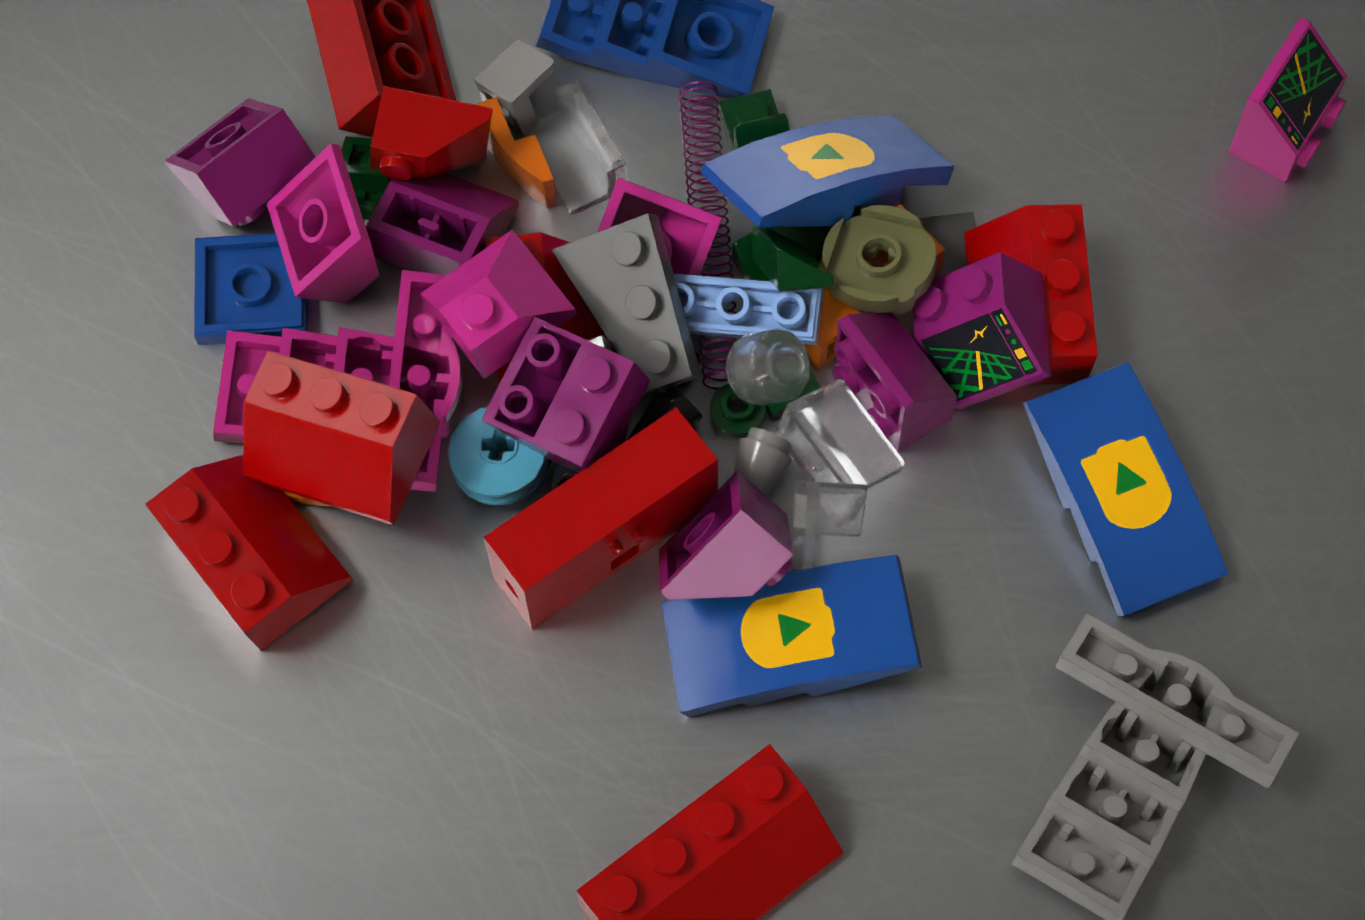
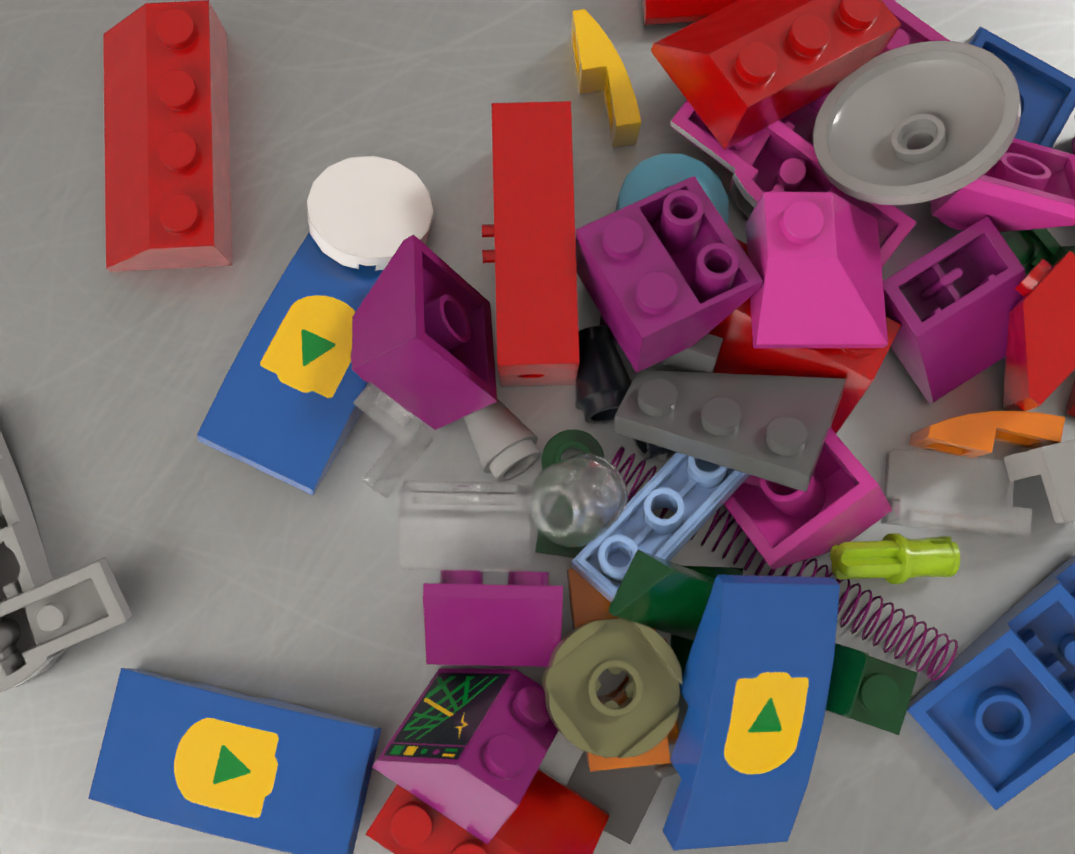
camera: 120 degrees right, 15 degrees up
none -> white tile [307,156,434,271]
none -> yellow slope [571,9,642,148]
none -> light grey dish [813,41,1021,205]
none -> lime axle [829,533,960,585]

